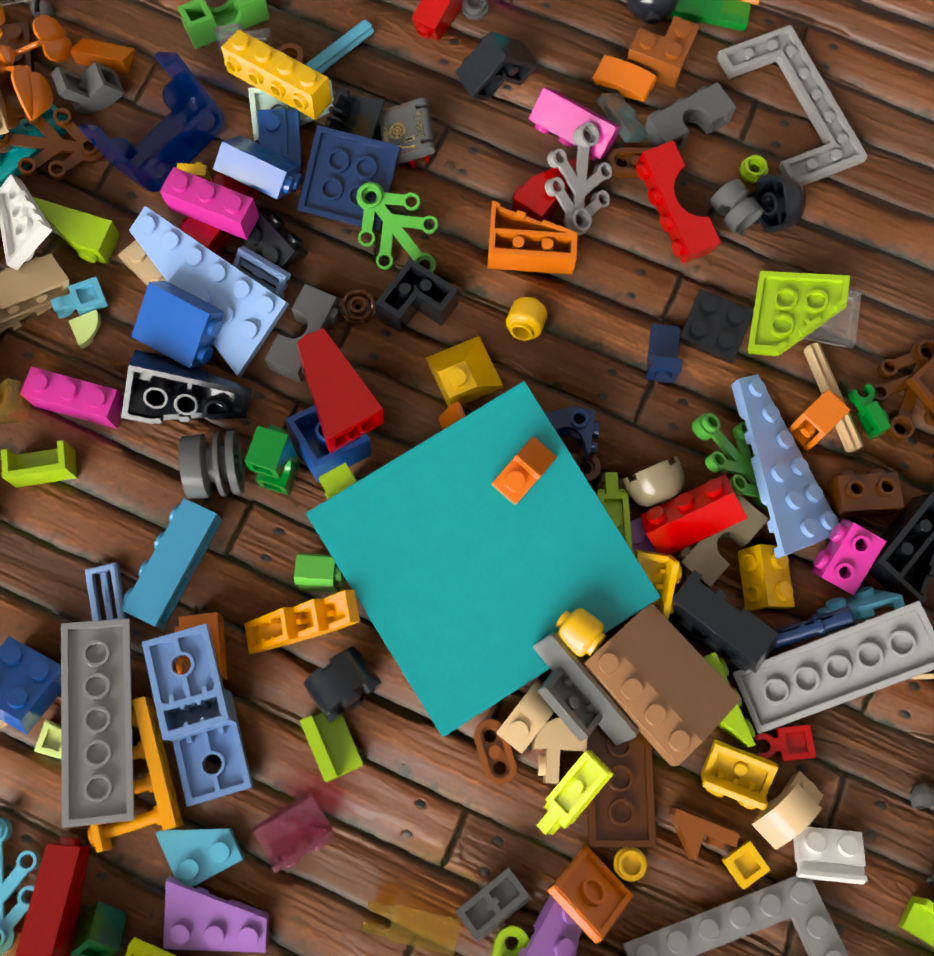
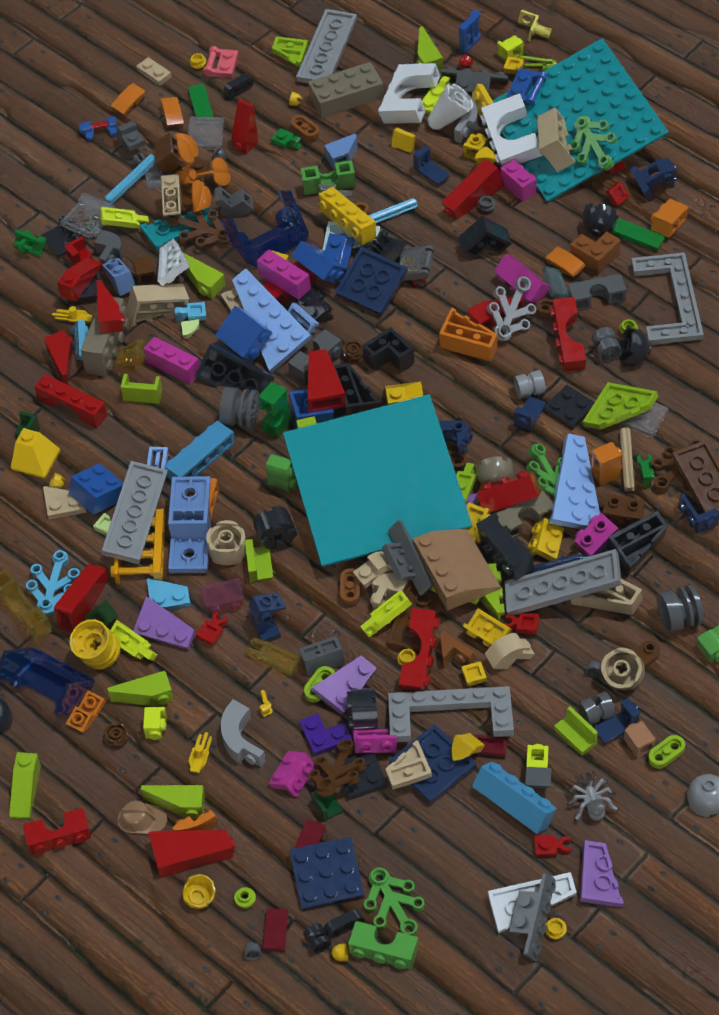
camera: 25 degrees right, 20 degrees down
orange slope [70,38,136,74] -> none
light orange slope [244,590,360,654] -> none
bright green plant [356,182,438,273] -> none
orange slope [491,436,557,505] -> none
yellow head [506,297,547,341] -> none
orange plate [547,845,634,944] -> none
yellow head [555,608,606,657] -> none
white plate [793,827,868,884] -> none
none -> red plate [196,611,228,647]
none -> tan brick [206,520,246,565]
none -> dark blue tile [247,592,286,645]
none -> black wedge [333,363,382,417]
none -> red arch [399,608,440,692]
none -> light grey wheel [514,370,546,400]

